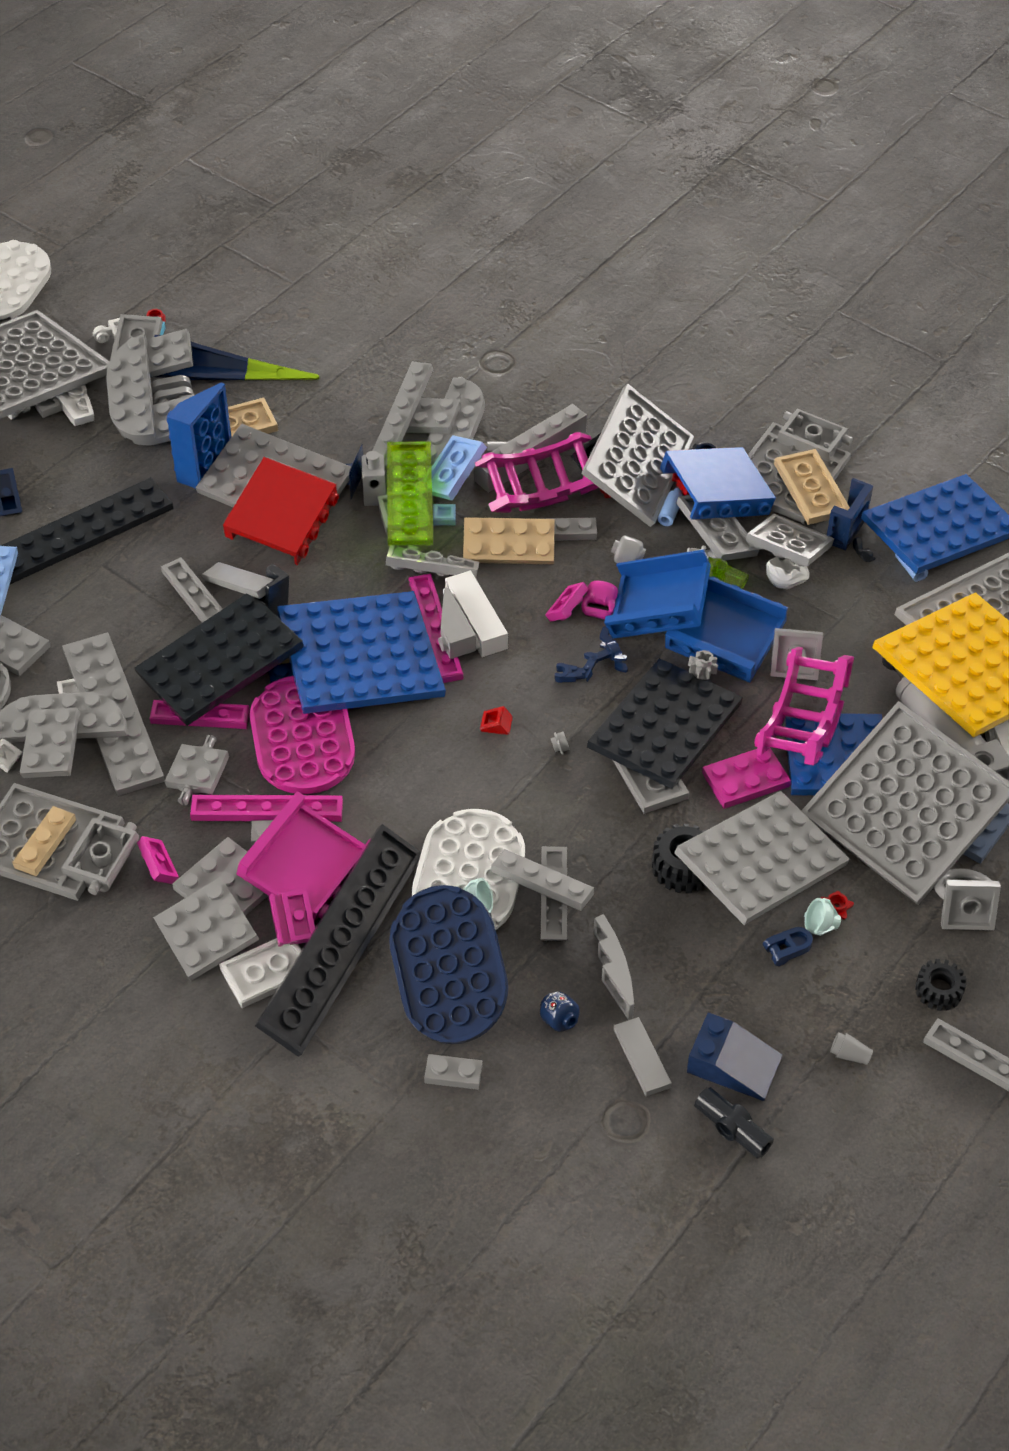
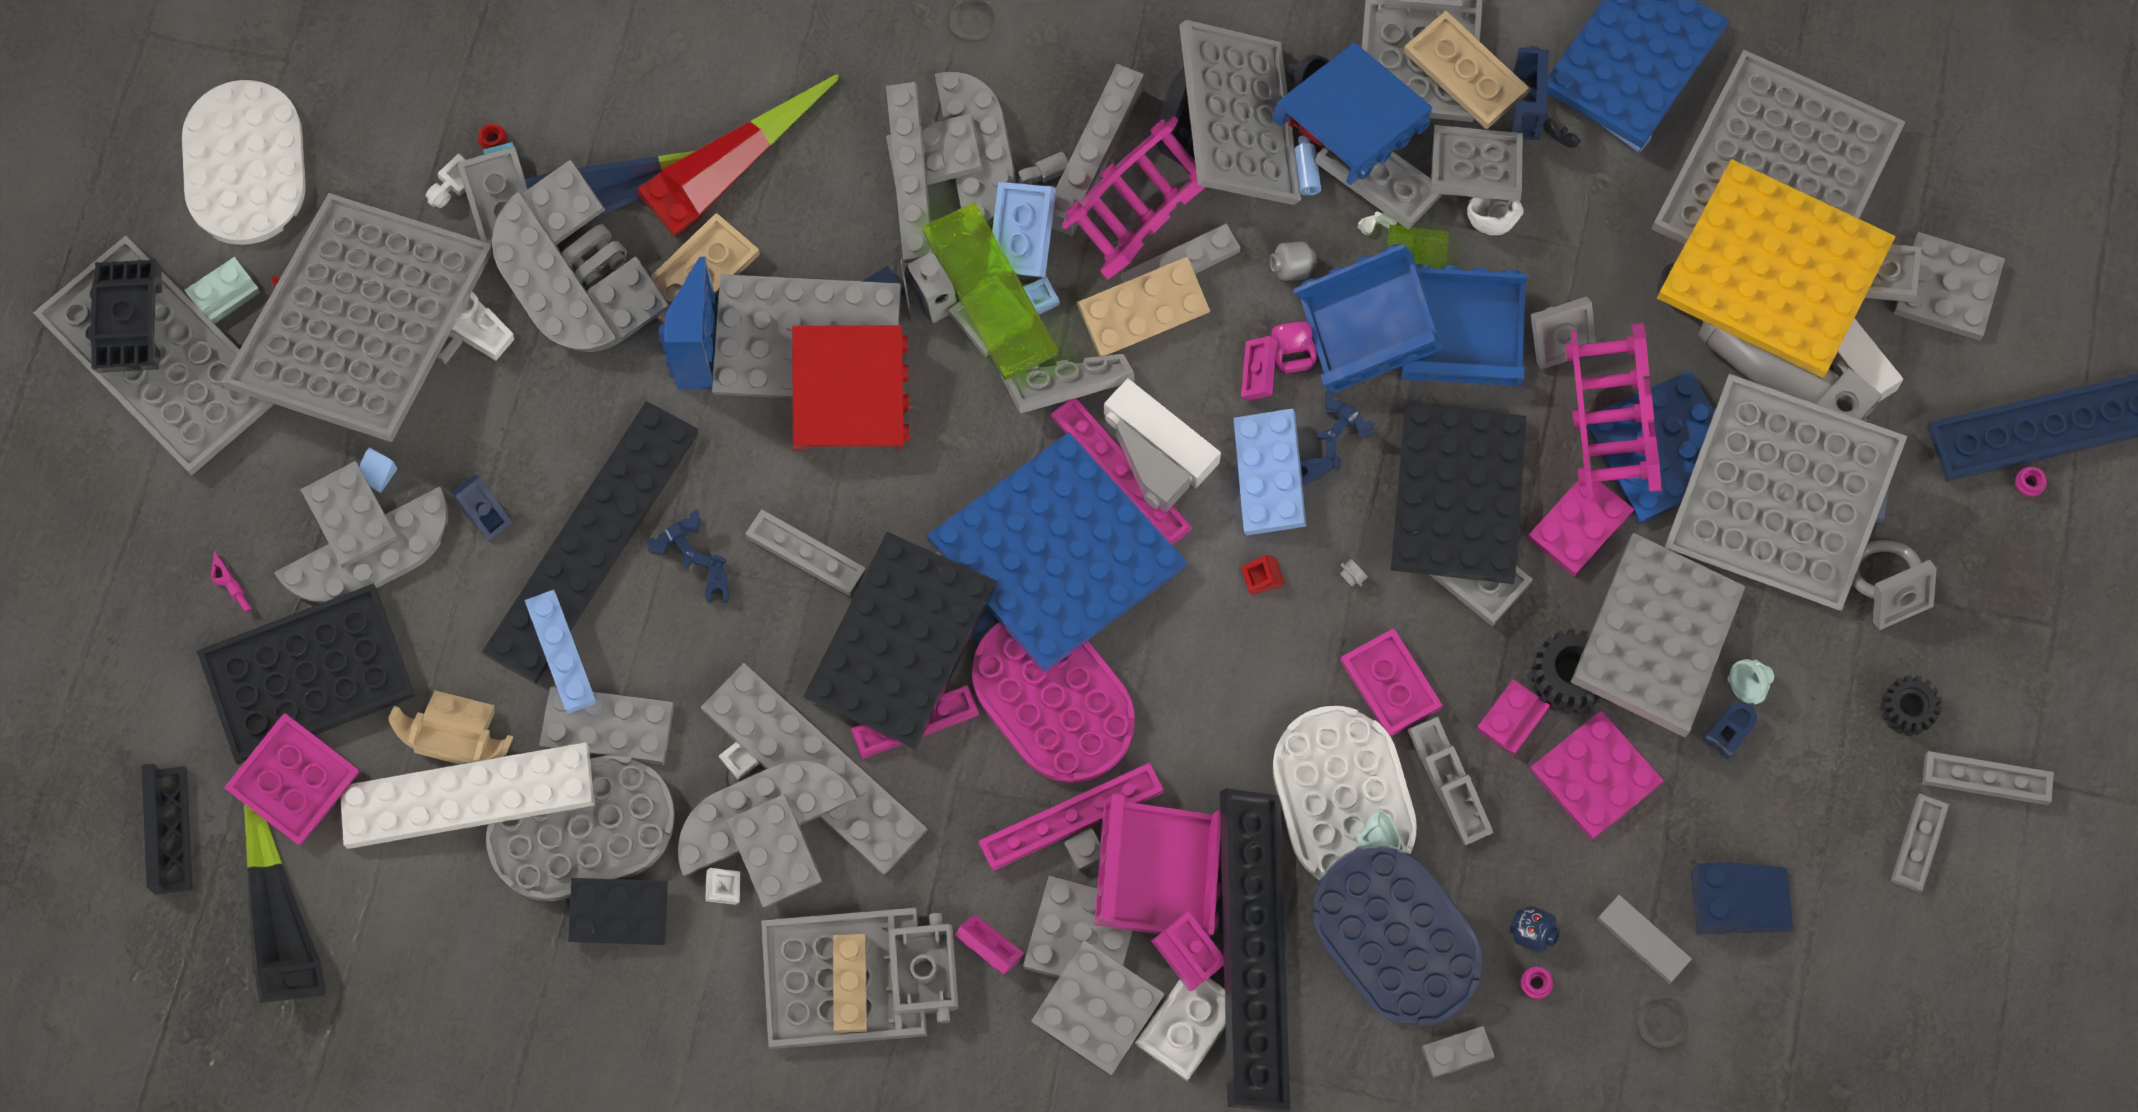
camera: 25 degrees left, 20 degrees up
light grey plate [165,735,229,805] -> none
light grey tile [202,562,274,599] -> none
black panel [258,564,289,616] -> none
light grey plate [491,849,594,911] -> none
light grey slope [594,914,634,1020] -> none
light grey gear [688,650,718,680] -> none
black piece [694,1087,774,1159] -> none
red plate [821,891,854,920] -> none
light grey cone [830,1032,873,1065] -> none
none -> red plate [637,74,839,237]
none -> dark blue piece [646,510,729,603]
none -> light blue plate [1234,409,1306,535]
none -> dark pink plate [1340,628,1443,737]
none -> dark pink plate [1476,679,1550,756]
none -> dark pink plate [1521,967,1553,999]
none -> dark pink plate [1529,711,1664,841]
none -> light grey tile [1890,793,1950,893]

